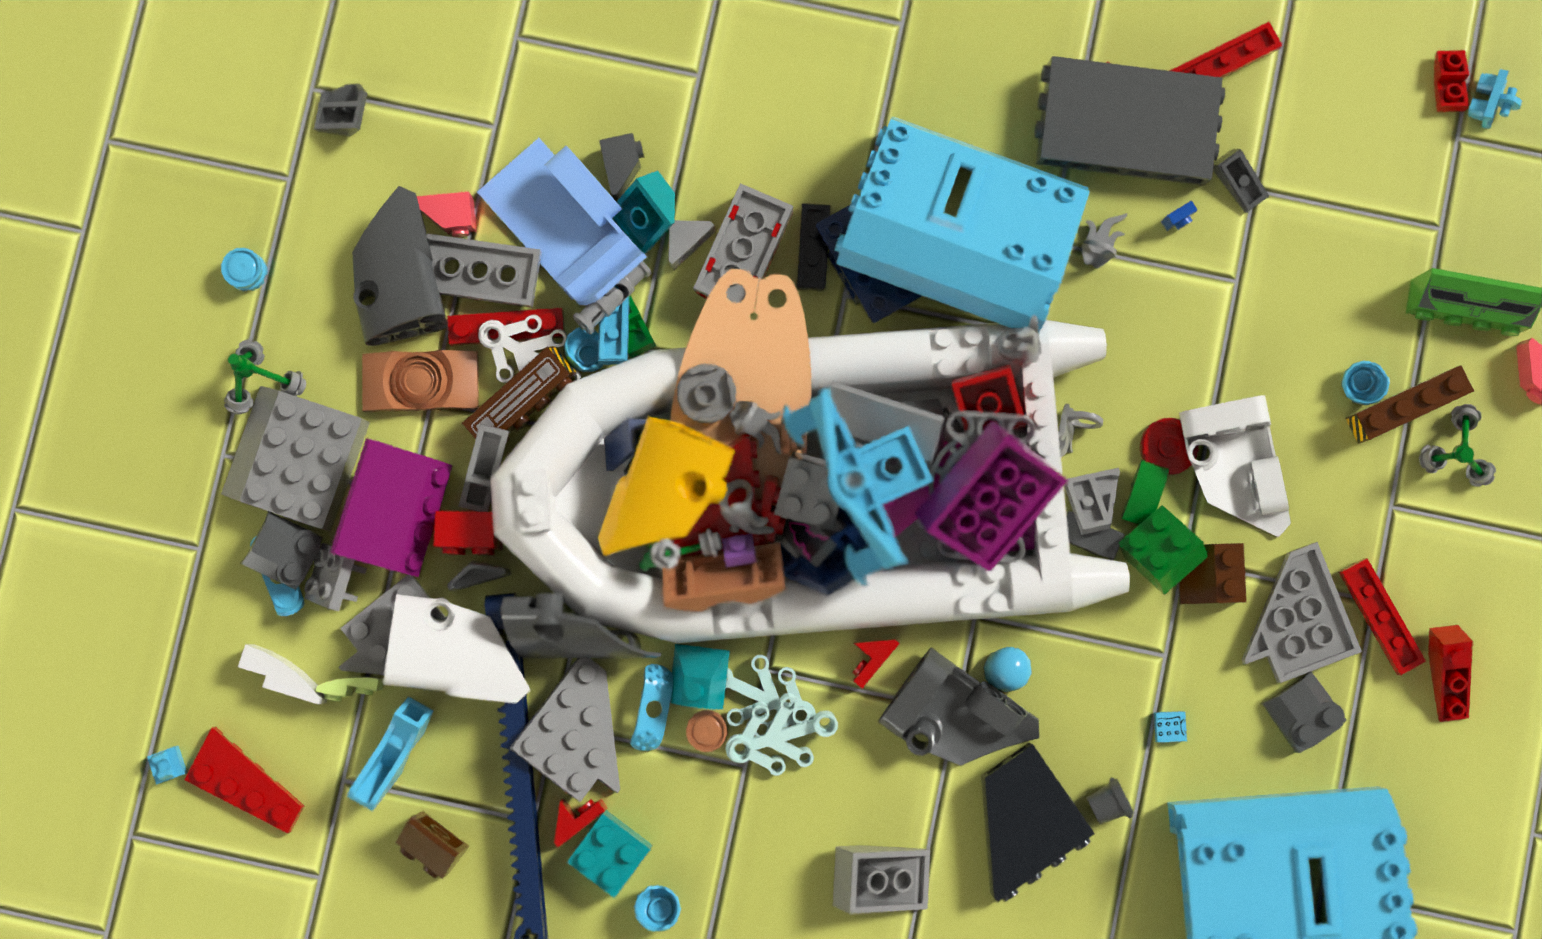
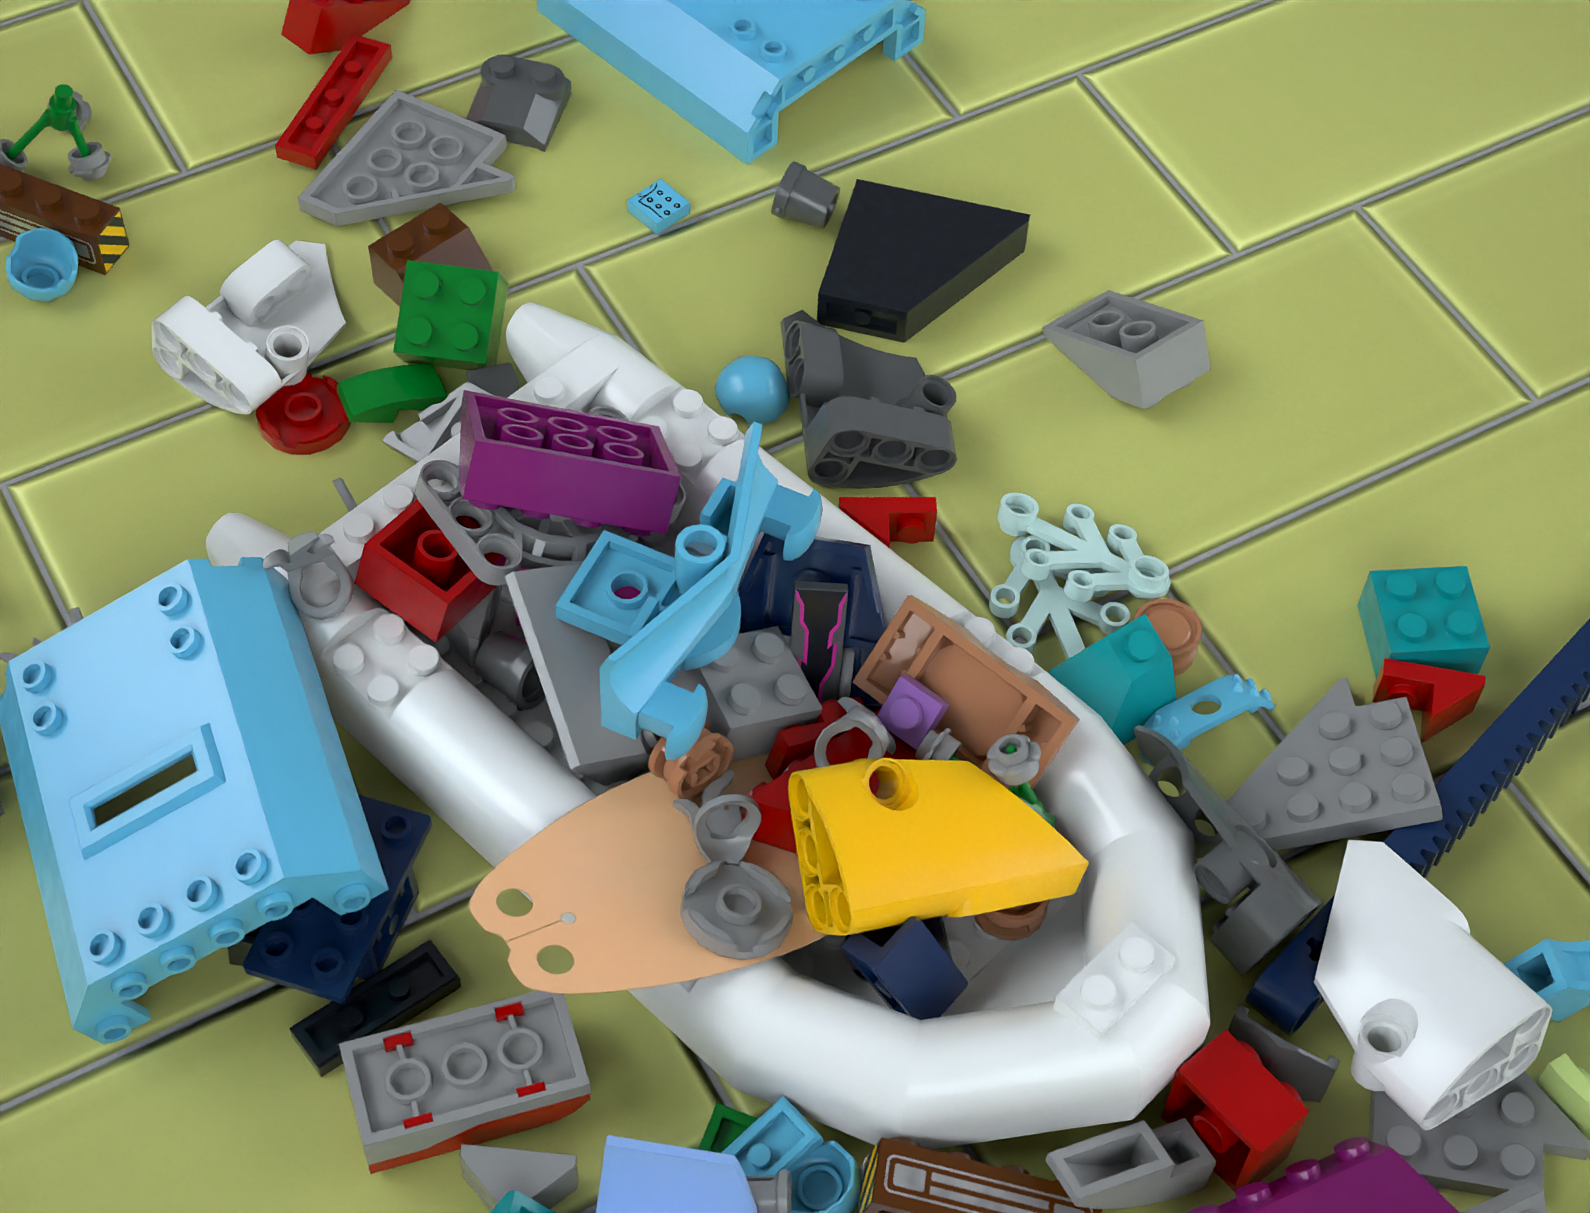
camera: 135 degrees left, 30 degrees down
medium azure hair [634,886,681,932] -> none

